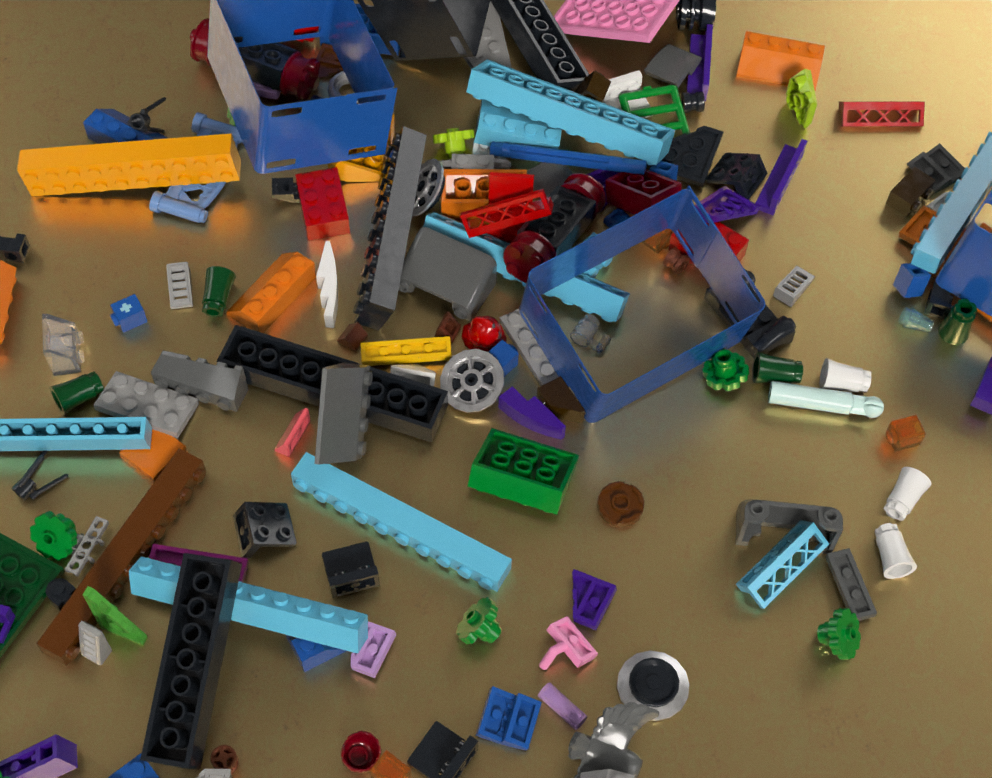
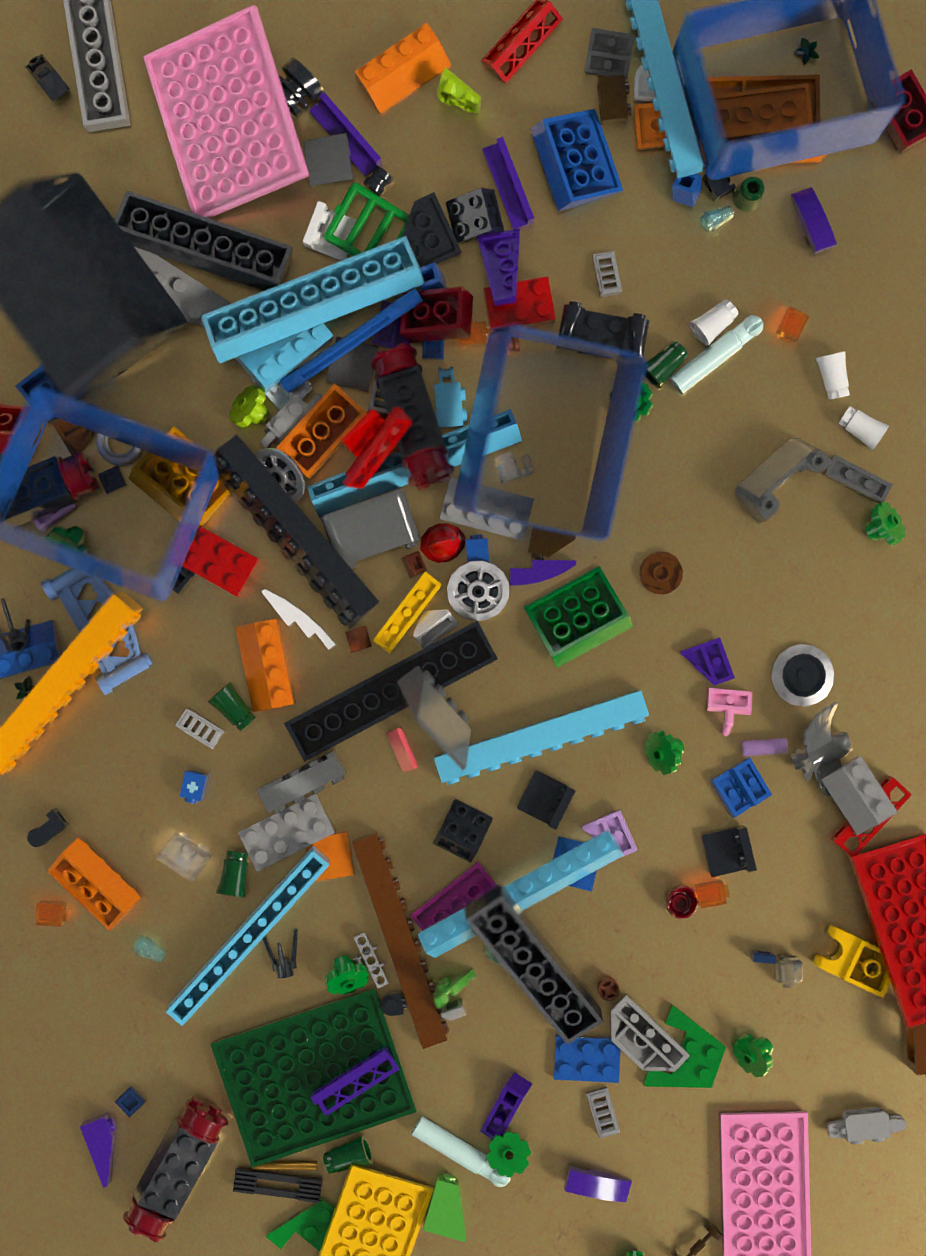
camera: 45 degrees left, 30 degrees up
dark brown slope [575,71,611,102] -> none
medium azure fence [736,520,829,609] -> none
none -> blue slope [530,109,623,211]

